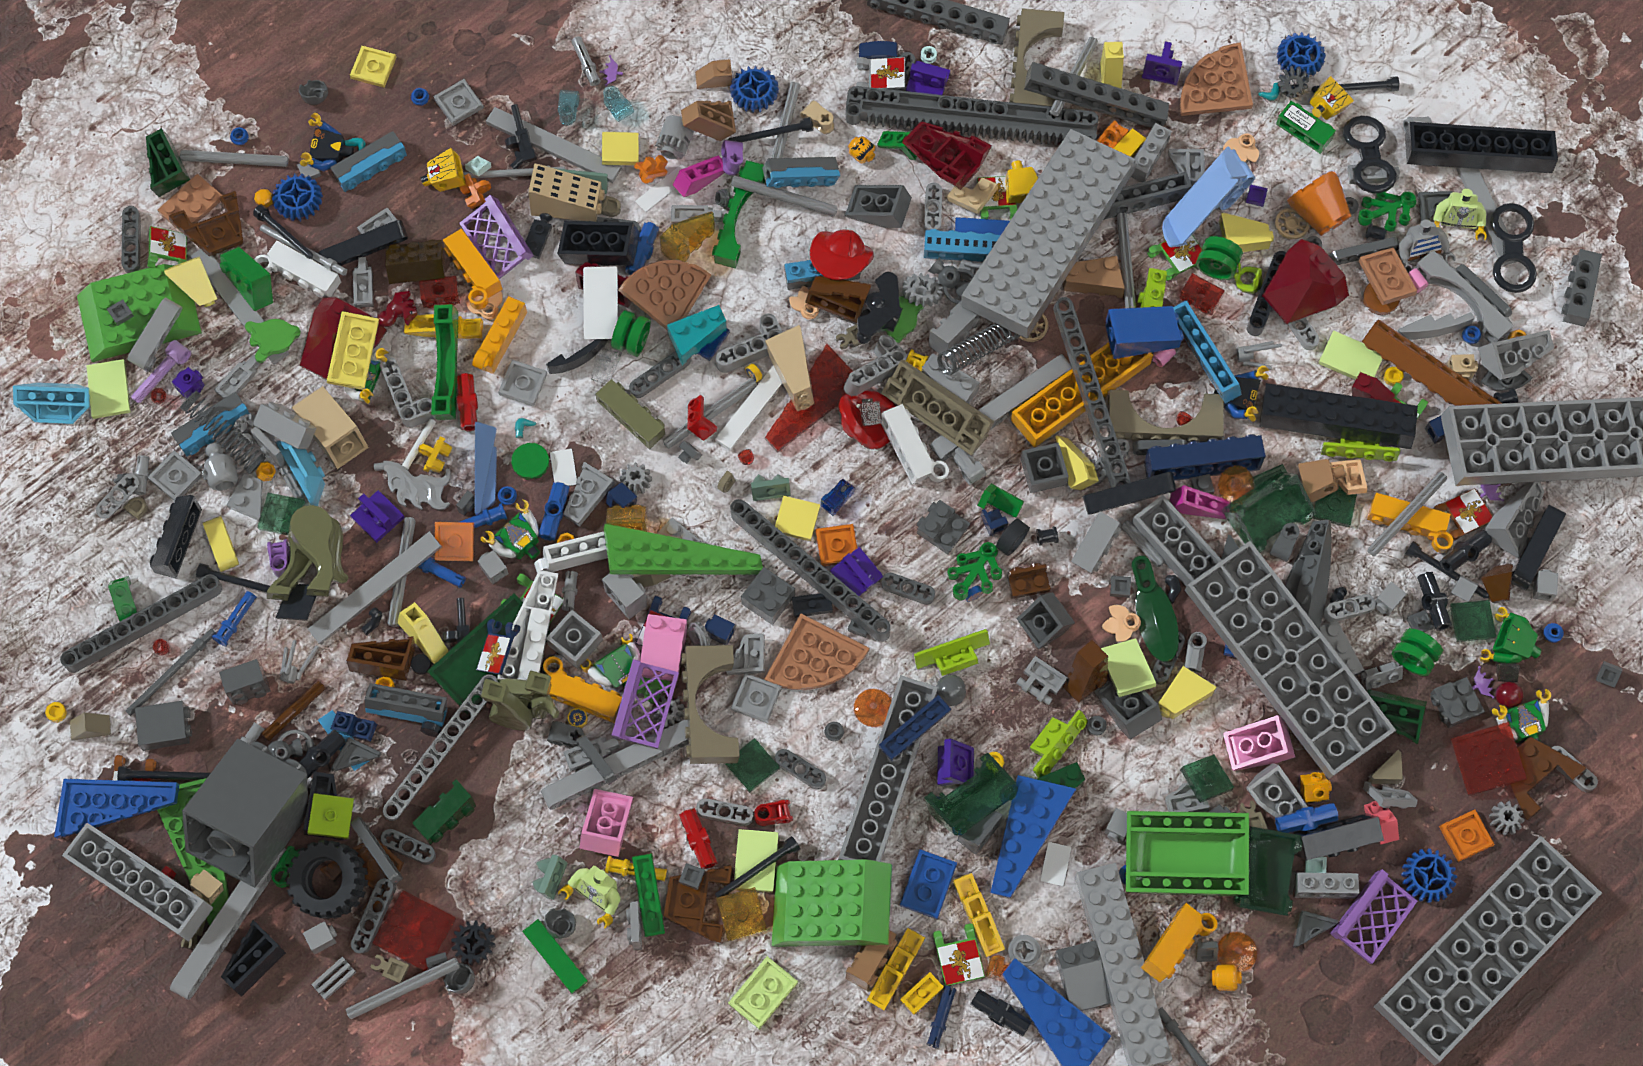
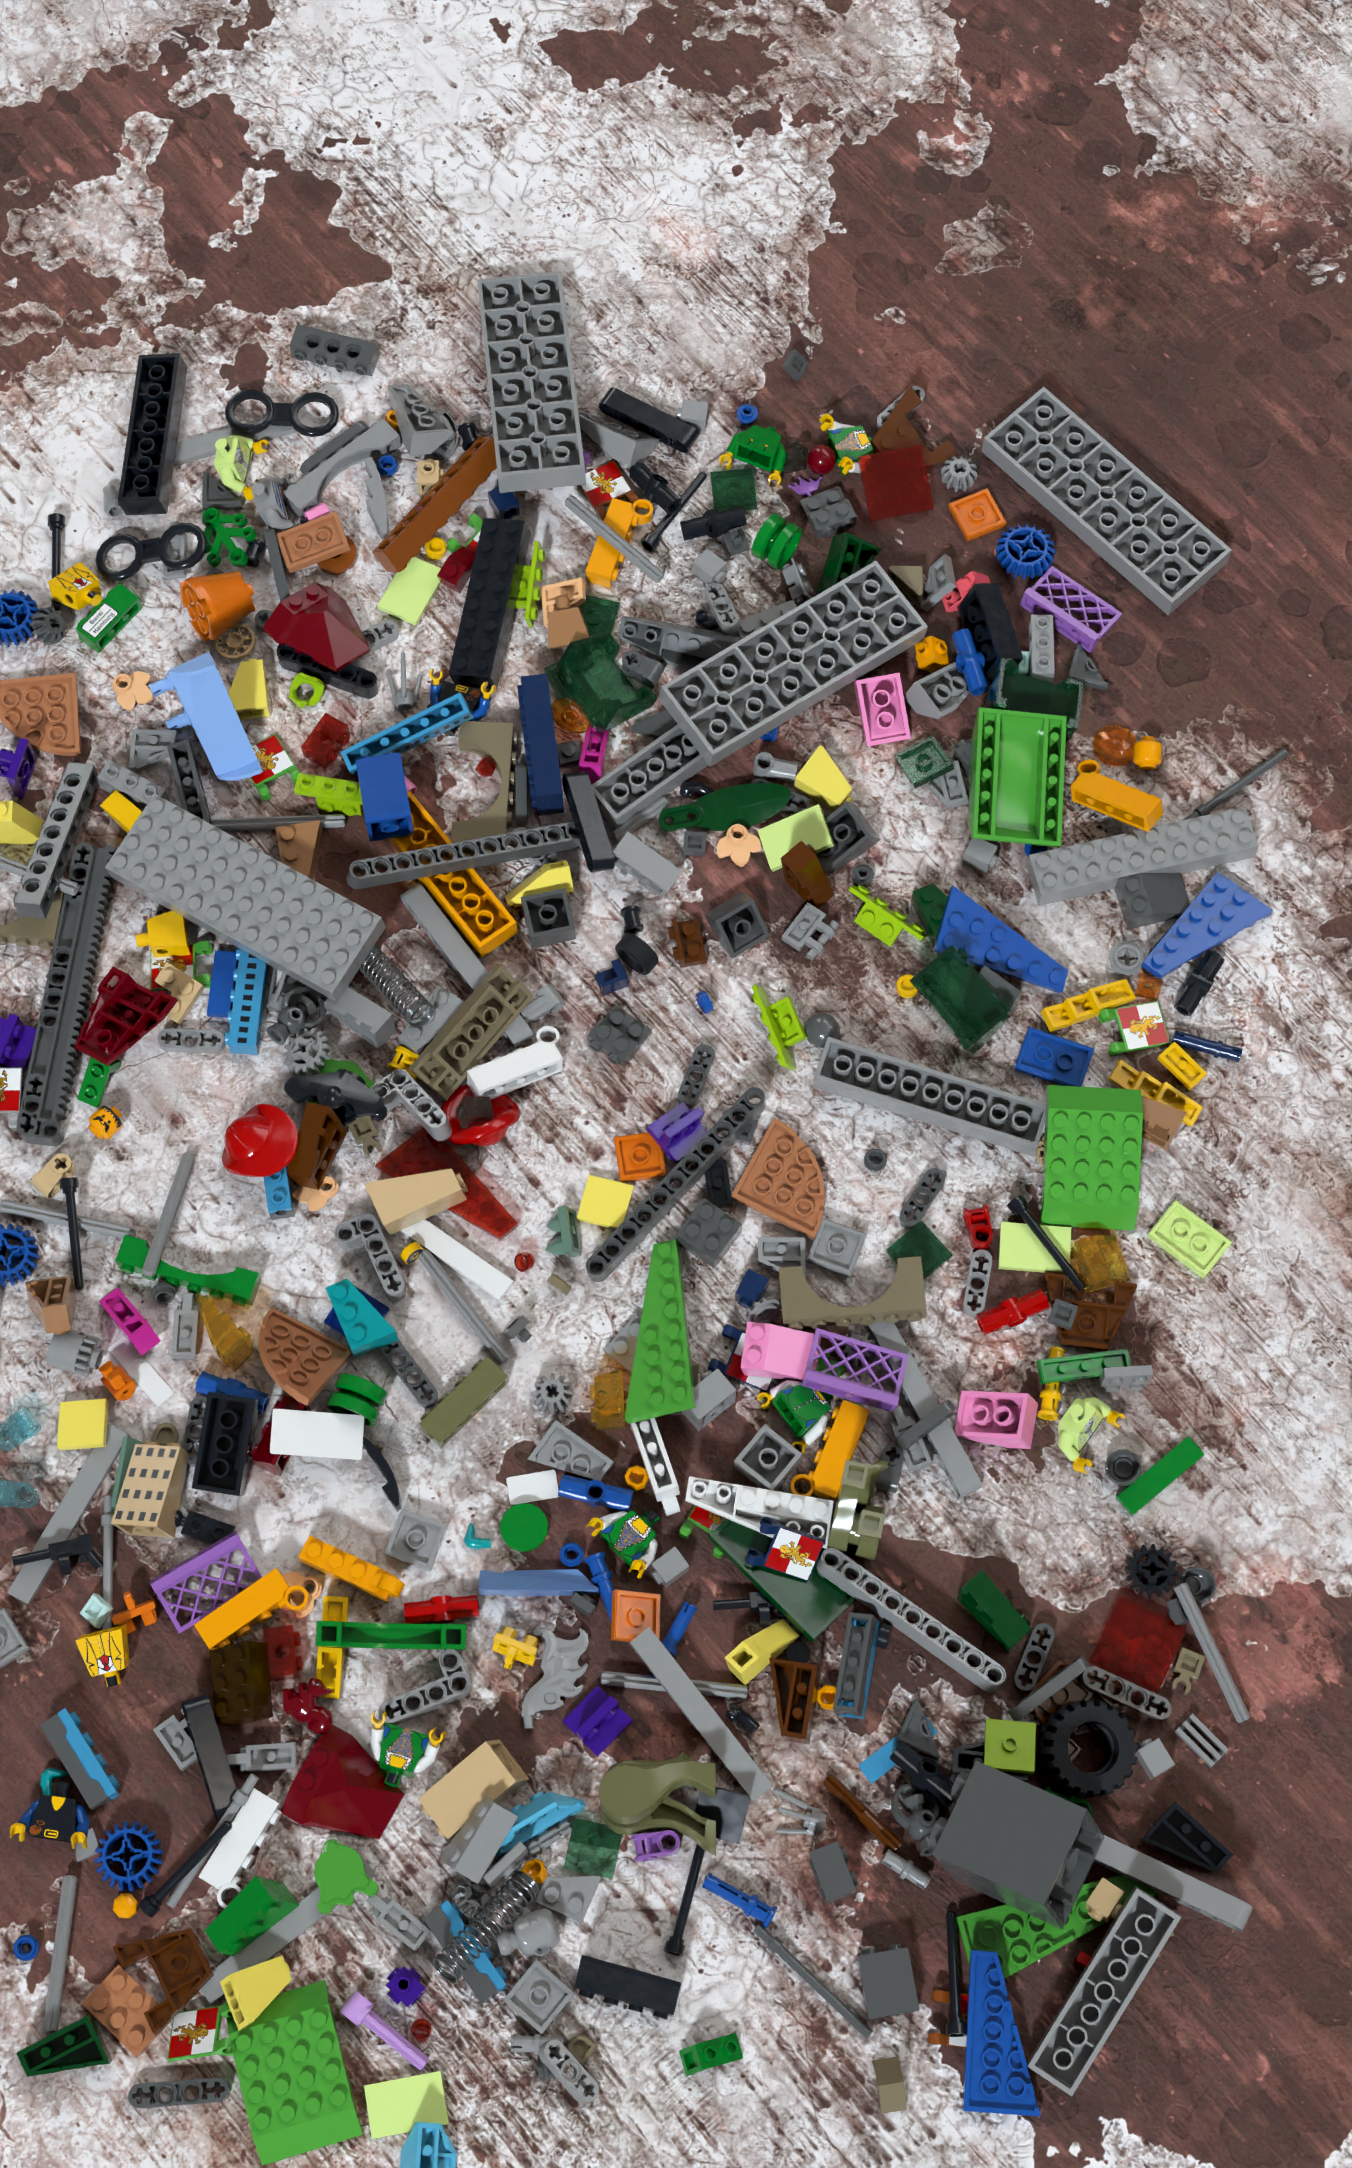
camera: 90 degrees left, 0 degrees up
yellow tile [45,702,67,723] -> none
dark grey beam [60,574,222,673] -> none
dark grey plate [107,299,134,326] -> none
light grey beam [127,297,183,372] -> none
clear red hinge [153,639,170,656] -> none
light yellow beam [203,516,239,572] -> none
light yellow tile [327,311,379,390] -> none
dark blue slope [330,711,377,742] -> none
white bar [402,419,436,470] -> none
sand green tile [532,855,567,900] -> none
light grey pin [562,571,578,611] -> none
dark blue tile [568,708,588,728] -> none
dark blue panel [606,482,637,509] -> none
red bracket [687,395,717,441] -> none
medium lavender piece [721,140,743,176] -> none
piece [763,157,840,188] -> none
clear blue leg [820,478,856,516] -> none
dark grey slope [845,185,912,228] -> none
clear orange dish [854,689,892,727] -> none
dark blue plate [878,695,951,761] -> none
dark purple bracket [937,739,974,787] -> none
green plant [947,542,1002,601] -> none
green bracket [977,483,1024,518] -> none
white sticker [1040,842,1071,886] -> none
orange hips [1097,120,1129,148] -> none
green wheel [1196,236,1243,280] -> none
dark grey tile [1196,938,1218,962] -> none
dark tan plate [1239,800,1268,837] -> none
teal animal [1258,82,1280,101] -> none
light grey tile [1451,575,1479,602] -> none
reddish brown slope [1481,563,1513,603] -> none

